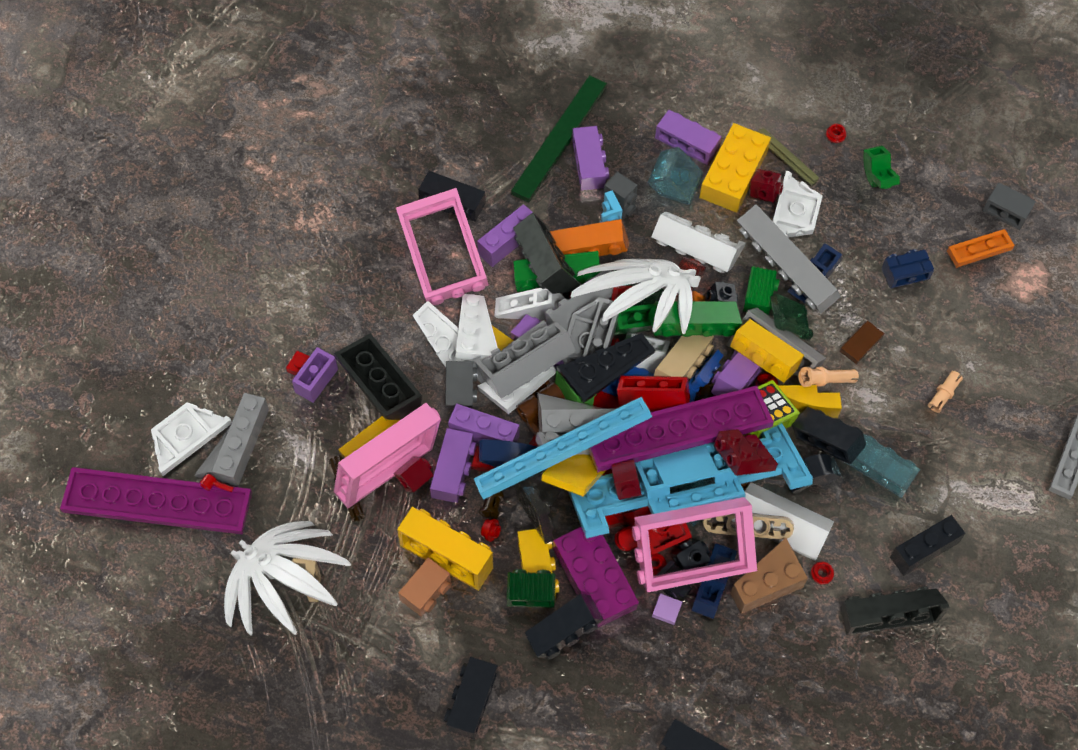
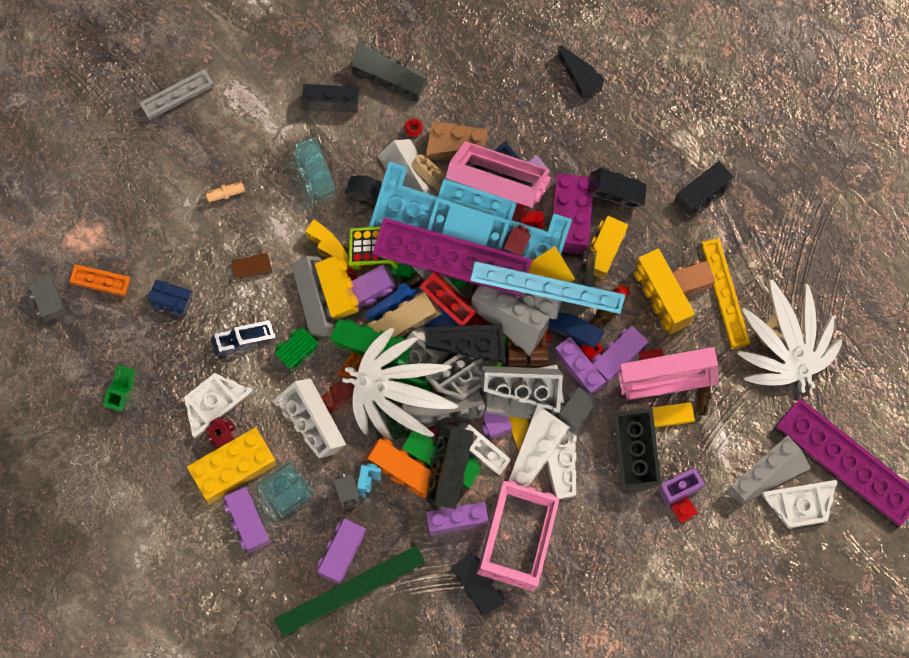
camera: 150 degrees left, 10 degrees up
red hand [200,474,234,492] -> none
dark green brick [507,569,555,608] -> none
black brick [704,281,738,303] -> none
dark red plate [714,429,778,476] -> none
light grey brick [737,204,841,314] -> none
olive axle [757,128,819,186] -> none
clear green plate [770,294,813,341] -> none
black brick [792,407,866,465] -> none
light nougat pin [798,367,859,387] -> none
red plate [826,124,846,143] -> none
none -> yellow tile [700,238,750,349]

